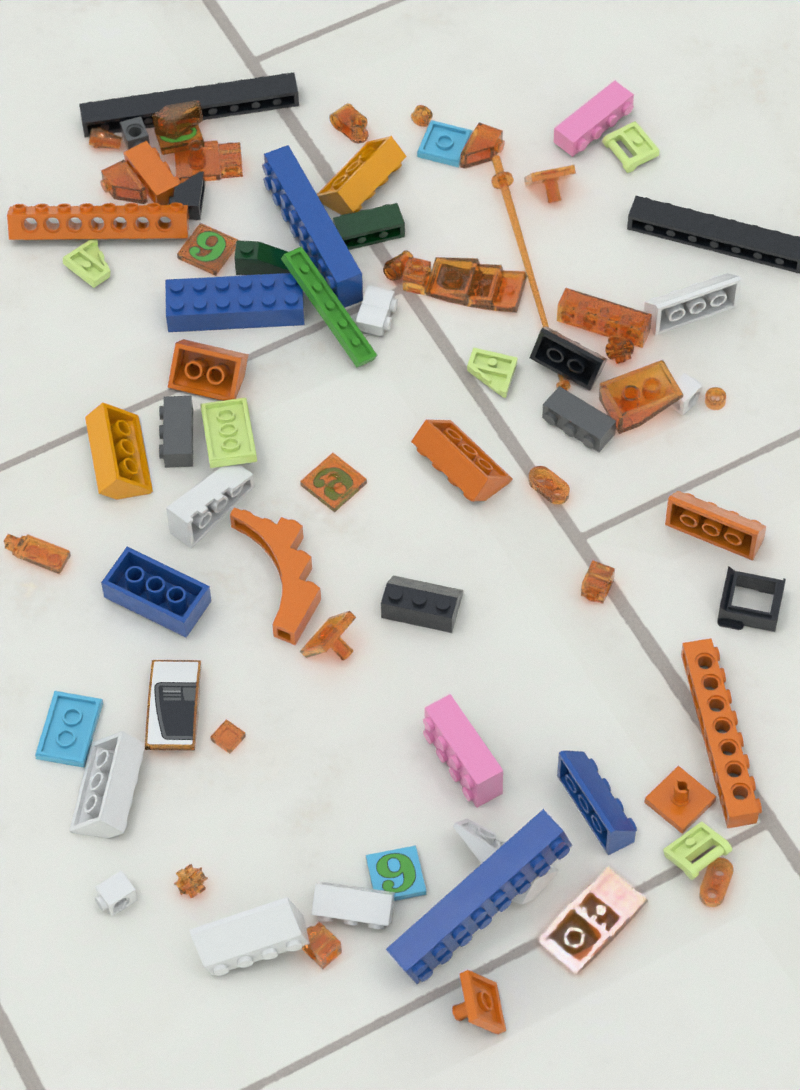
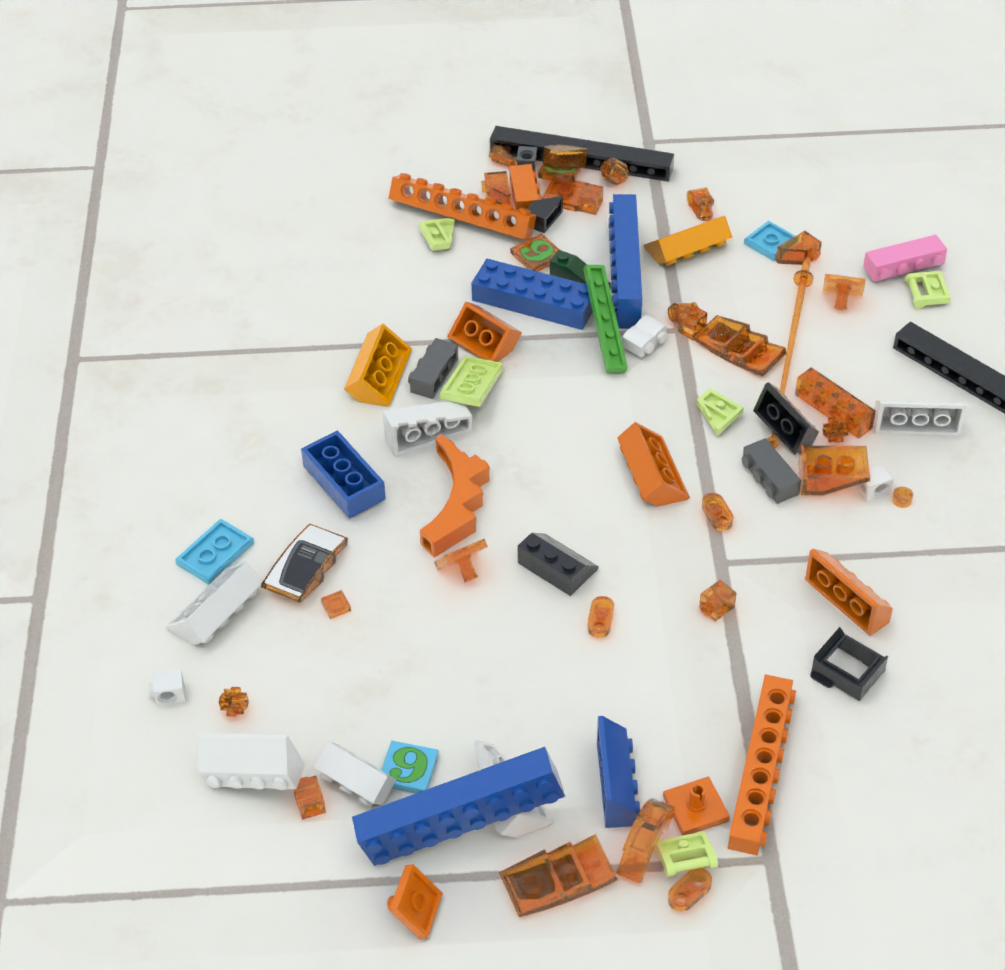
camera: 25 degrees right, 10 degrees down
clear orange hinge [3,534,71,574] -> none
clear orange tile [300,453,367,513] -> none
dark green brick [333,203,405,250] -> none
clear orange bush [411,105,433,127] -> none
bright pink brick [423,694,503,807] -> none
none -> clear orange plate [587,596,614,638]
none -> clear orange head [600,158,629,185]
none -> clear orange arch [616,798,676,883]

